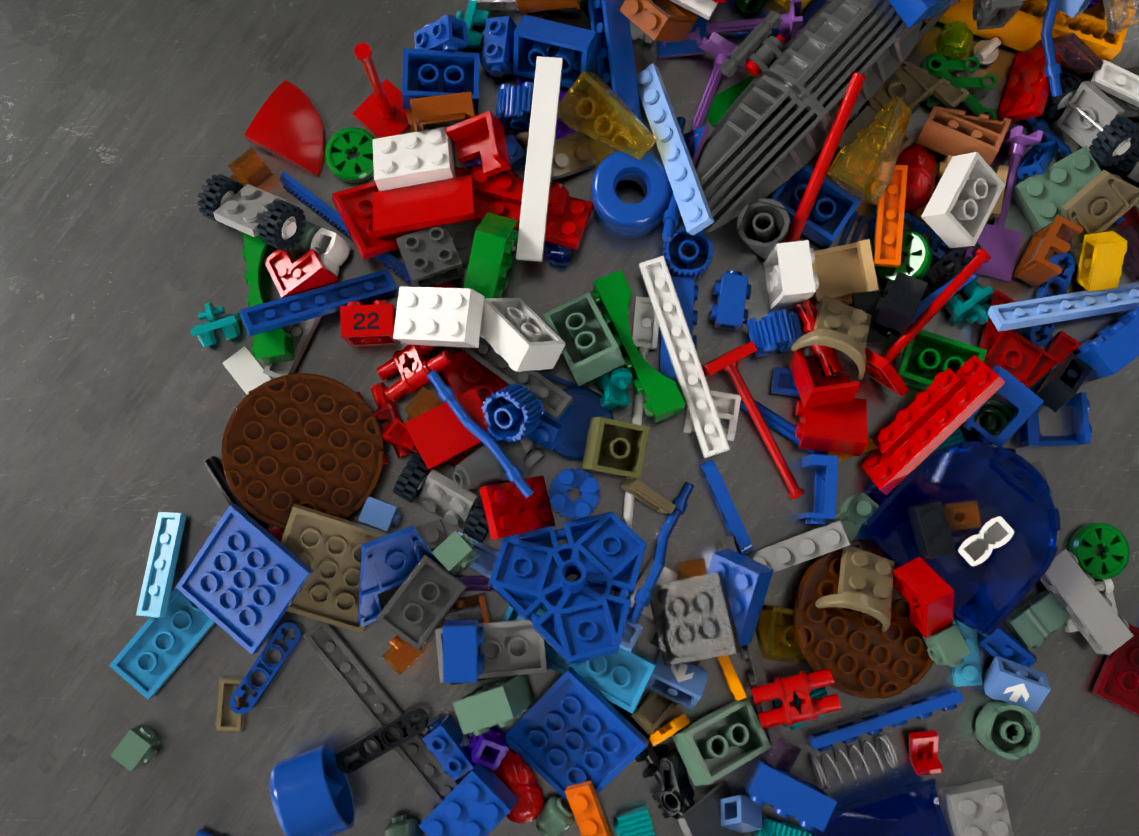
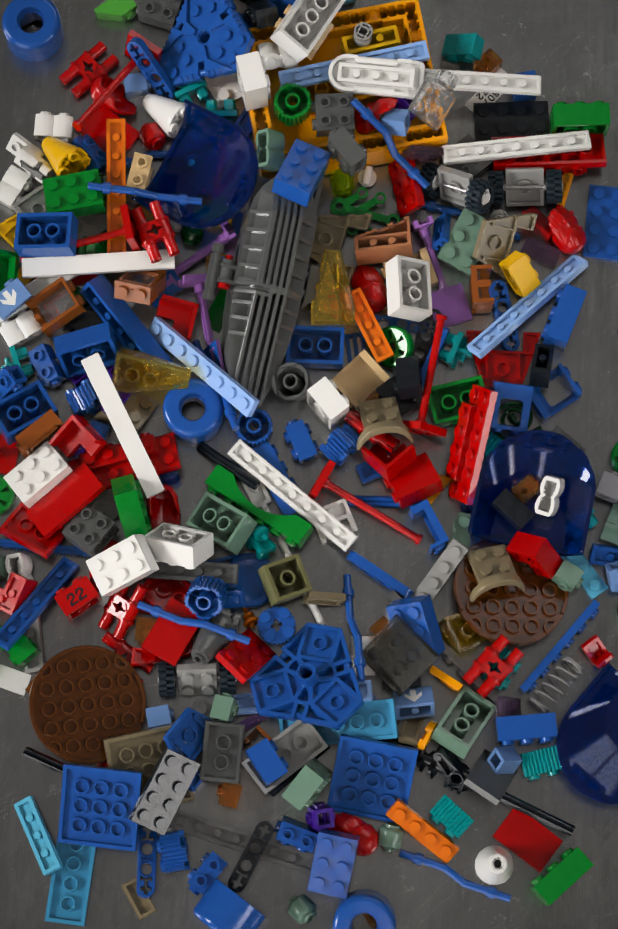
camera: 30 degrees left, 5 degrees down
red piece [784,72,866,243] -> none
none -> plate [129,747,201,836]
none -> red hair [146,484,181,529]
none -> red panel [155,294,199,341]
none -> blue brick [156,829,190,873]
none -> blue brick [187,851,228,896]
none -> black axle [196,442,260,490]
none -> orange hair [242,607,259,629]

